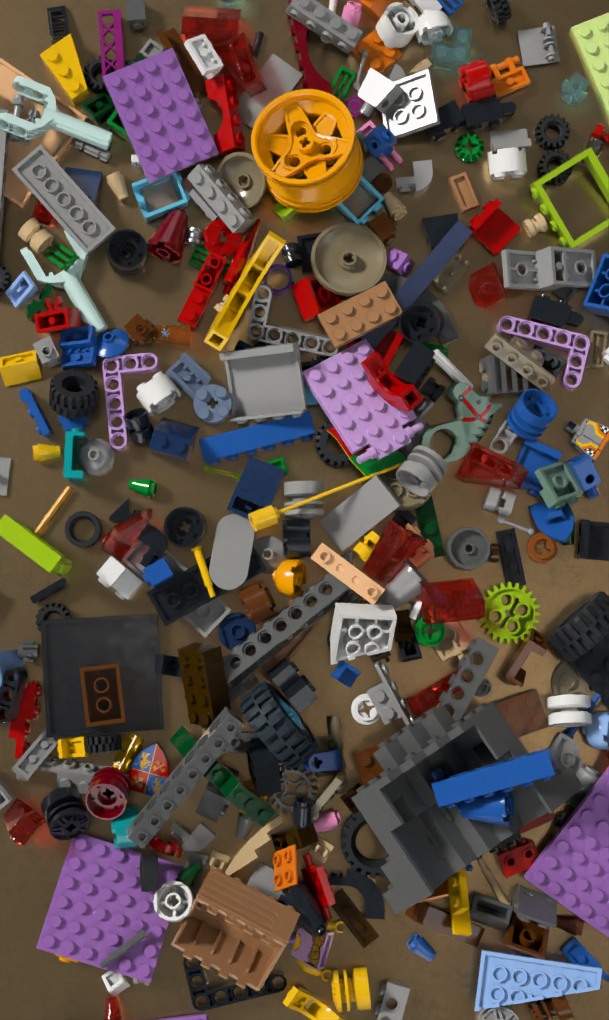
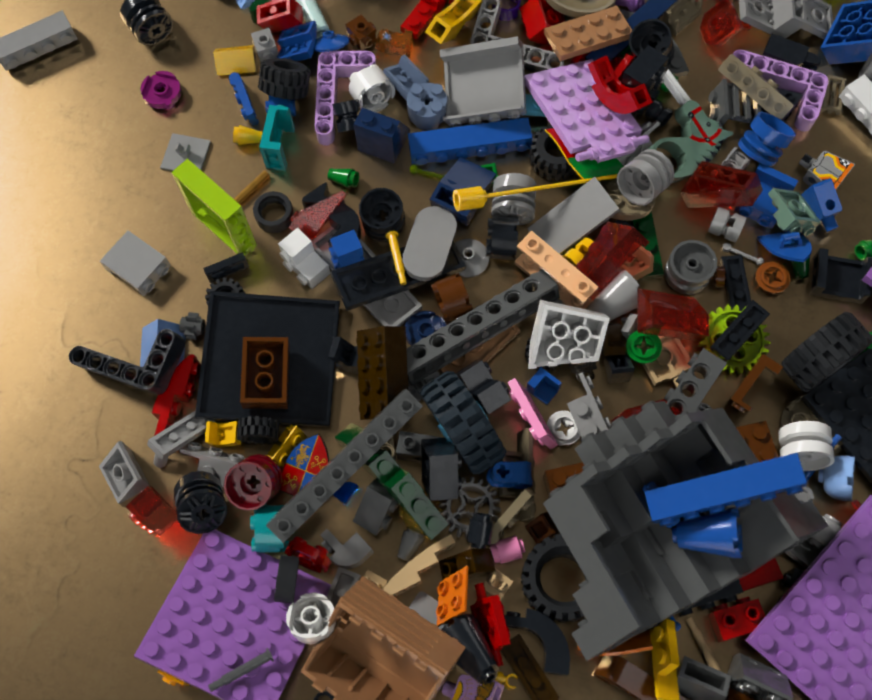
camera: 10 degrees right, 15 degrees down
light grey cylinder [77,438,116,477] -> none
dark green cone [174,862,203,889] -> none
light orange cylinder [273,559,307,598] -> none
dark grey tile [552,287,579,303] -> none
none -> bright pink plate [507,378,558,449]
none -> black tile [709,300,770,363]

